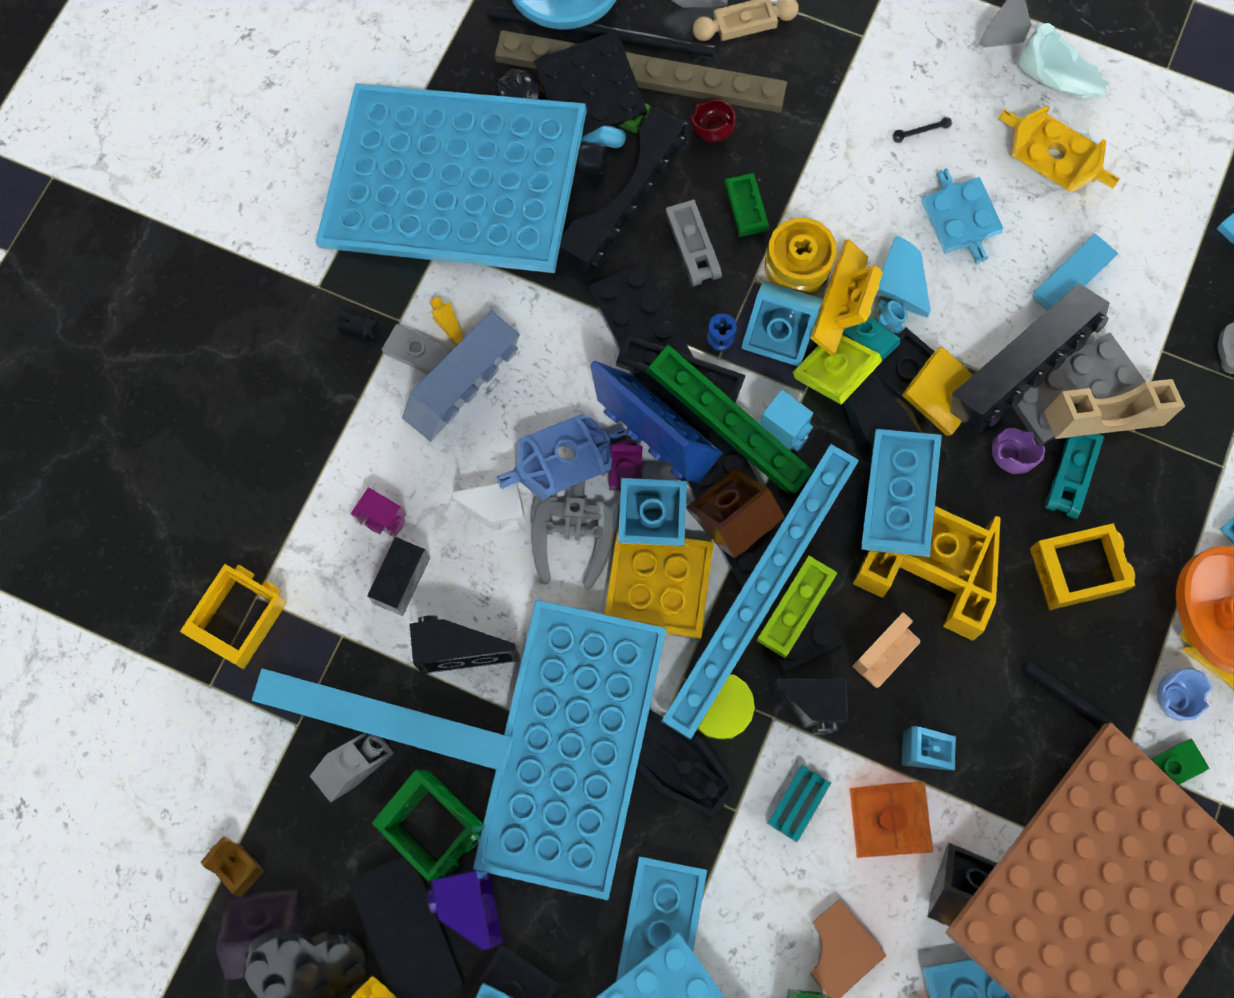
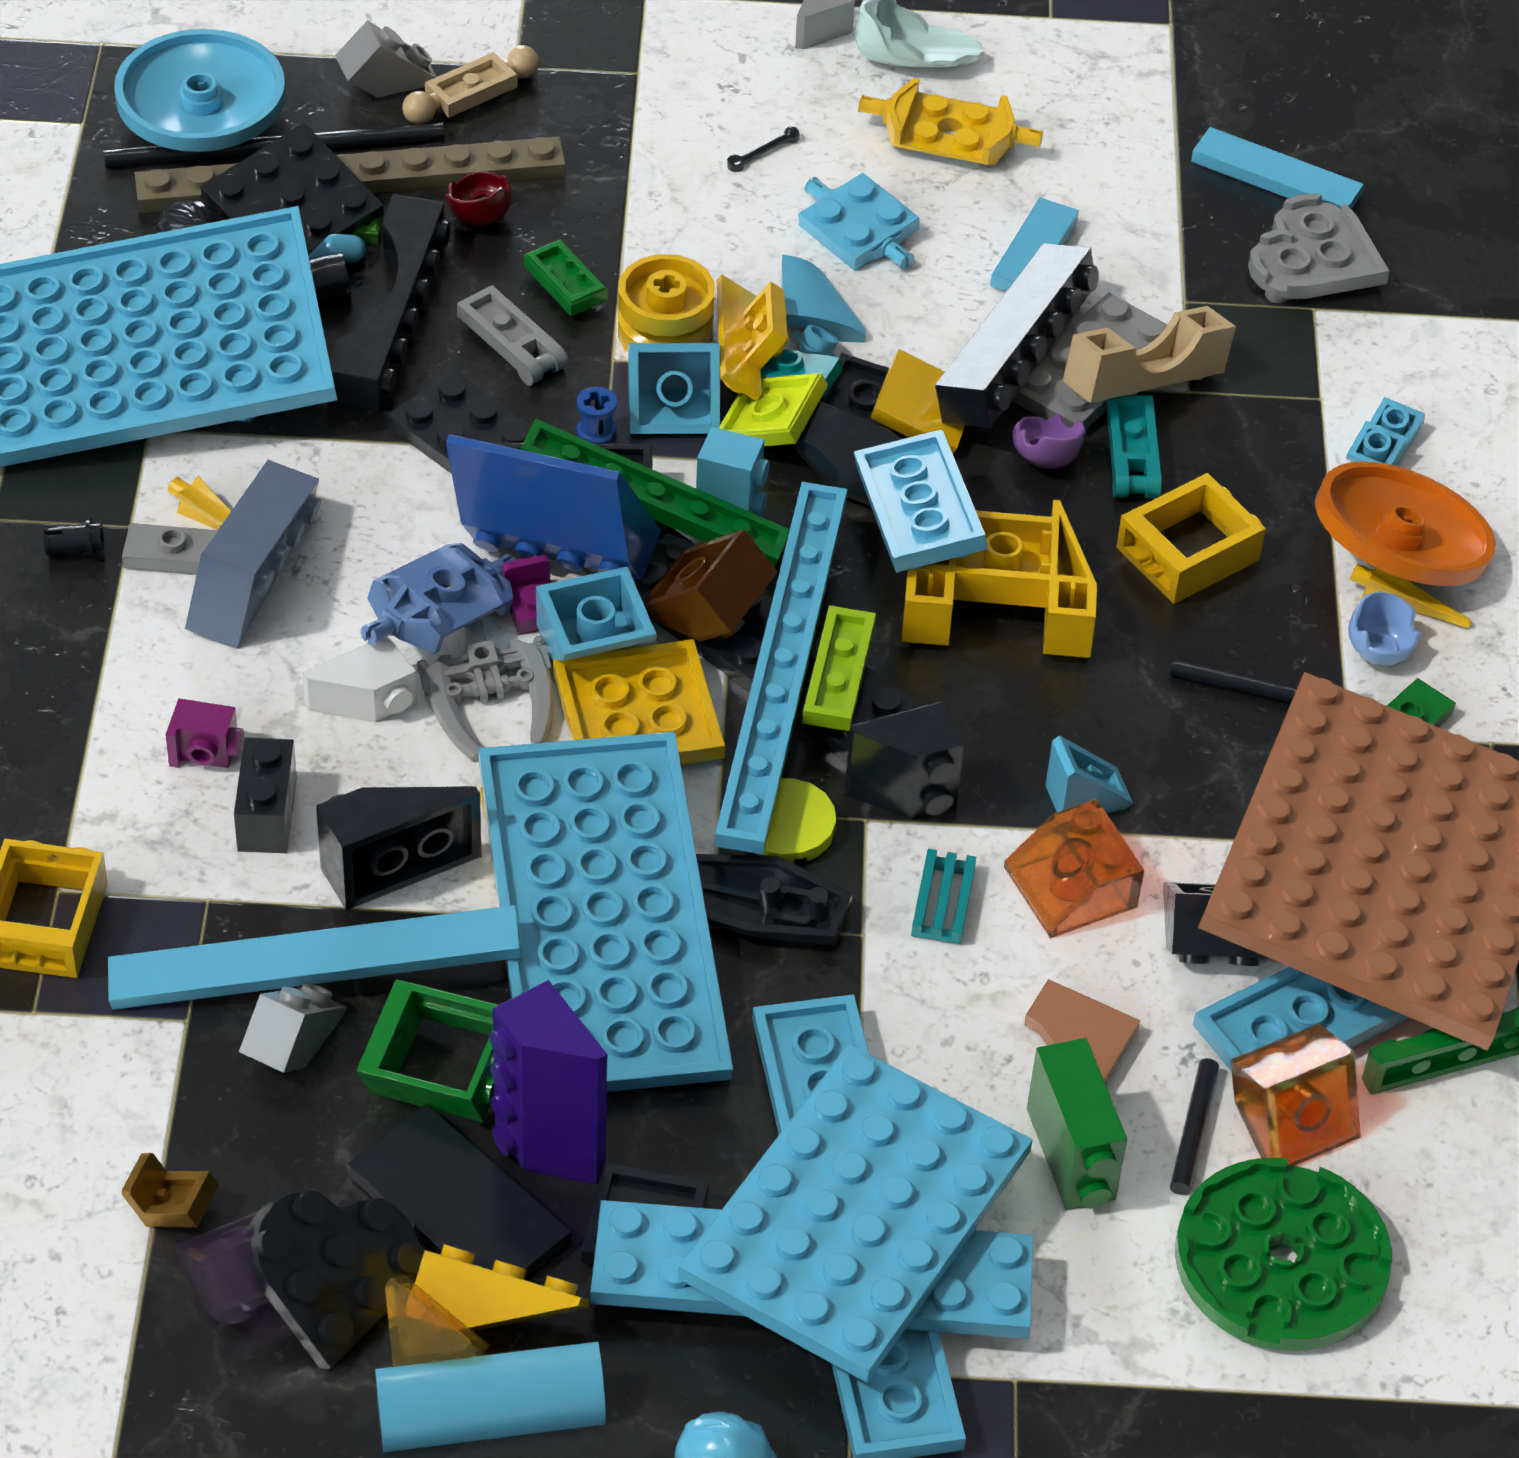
camera: 25 degrees left, 25 degrees down
light nougat bracket [852,612,920,688] -> none

